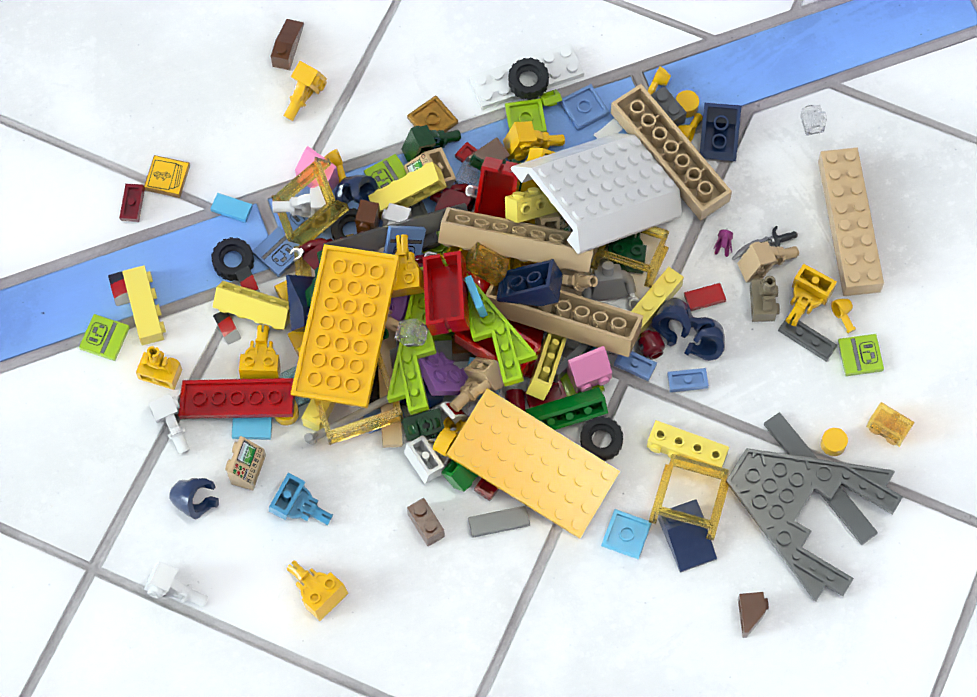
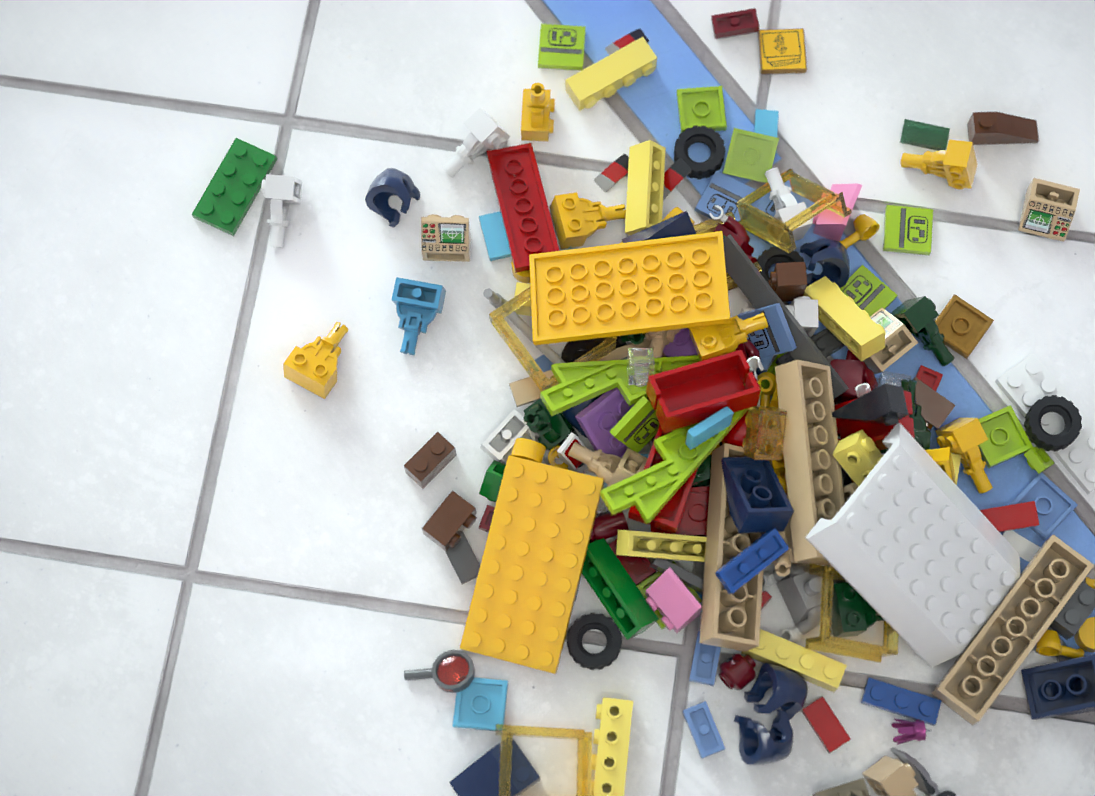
camera: 75 degrees right, 5 degrees up
none -> green plate [192,138,277,236]
none -> piece [404,650,475,693]
none -> reddish brown brick [422,490,477,551]
none -> lime tile [610,396,660,453]
none -> lime tile [676,86,727,133]
none -> blue plate [715,528,790,594]
none -> lime plate [723,128,779,184]
none -> black slope [832,383,908,426]
none -> blue plate [861,678,942,726]
none -> lime tile [883,205,933,255]
none -> clear green tile [899,119,950,151]
none -> red tile [980,501,1040,532]
none -> tan slope [1018,178,1080,242]

